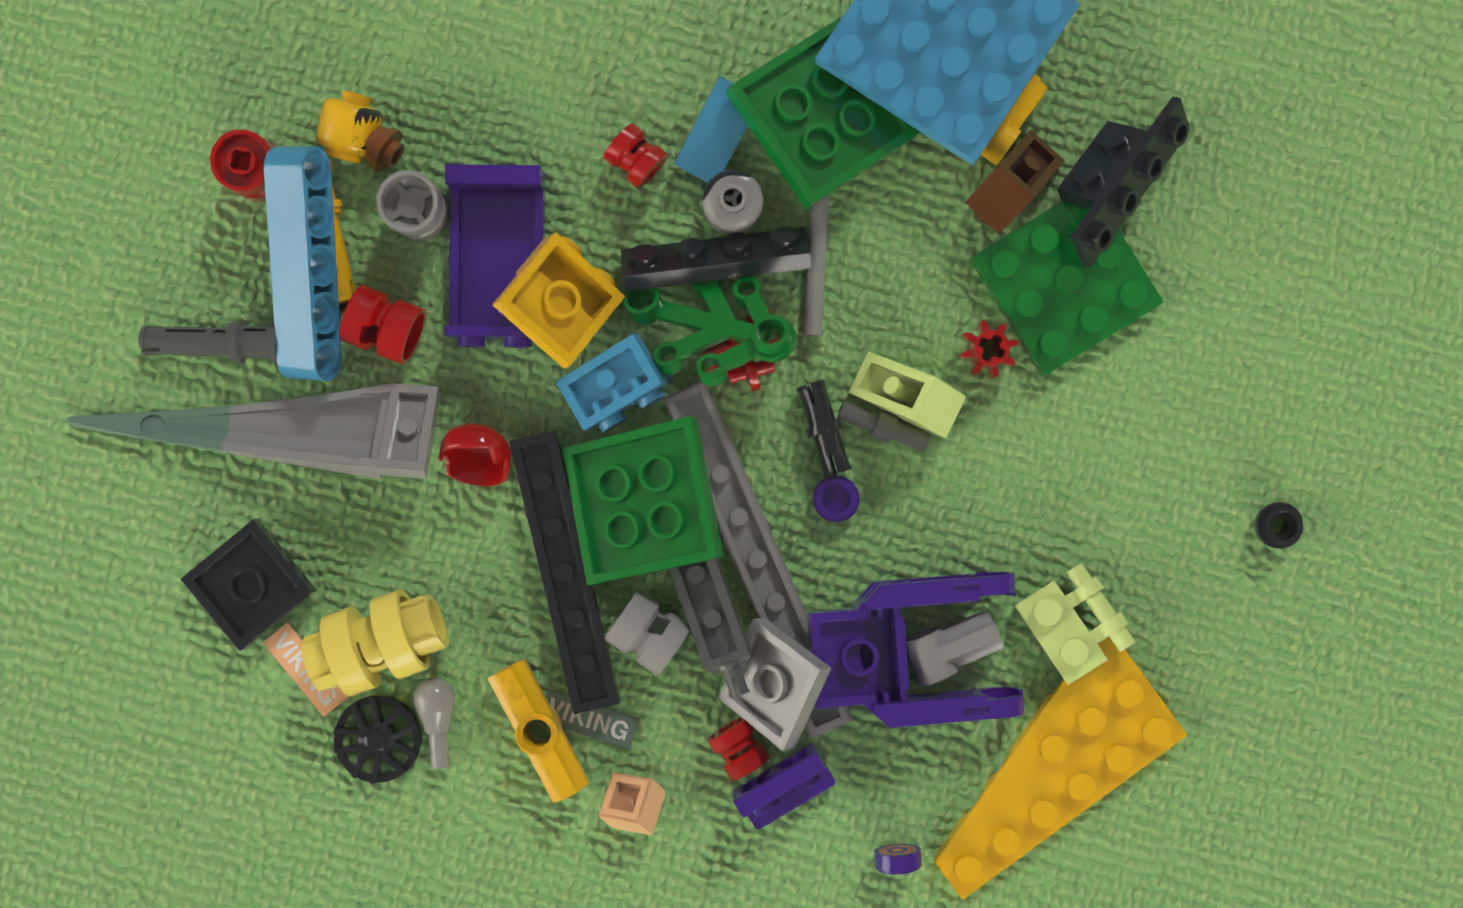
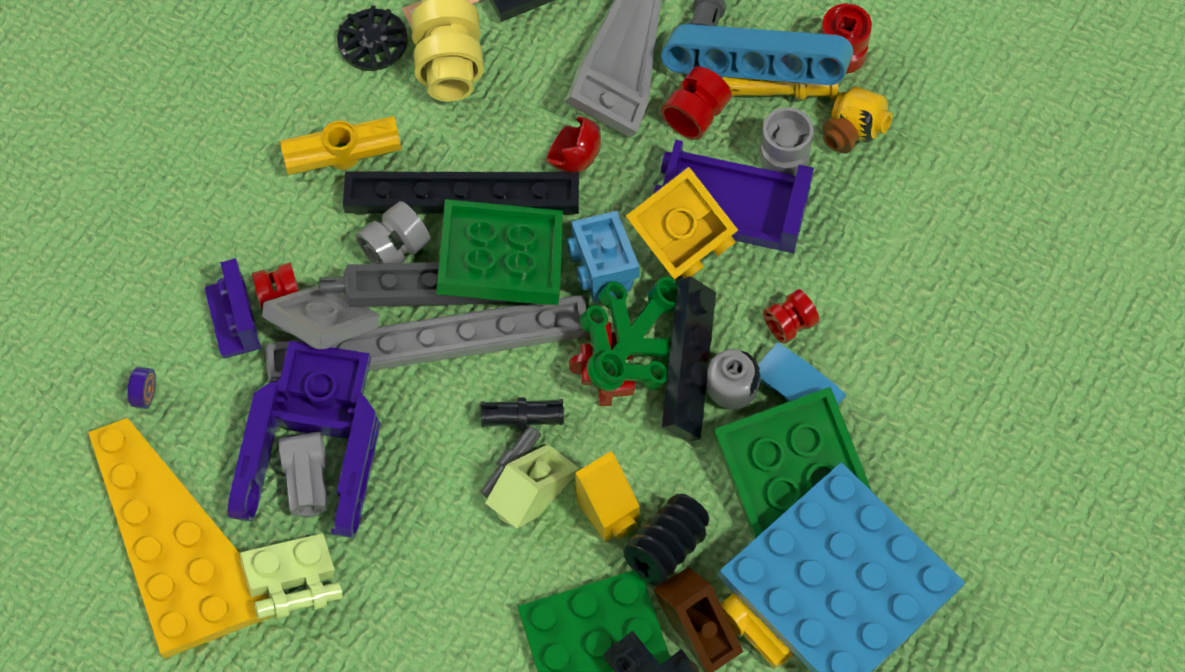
camera: 105 degrees right, 25 degrees down
light grey piece [414,677,455,769] -> none
sand green sticker [545,689,640,750] -> none
light nougat slope [599,772,666,836] -> none
light grey bar [803,196,829,336] -> none
dark purple tile [812,476,860,522] -> none
red gear [958,320,1019,379] -> none
none -> yellow slope [575,451,640,543]
none -> black piece [623,494,709,586]

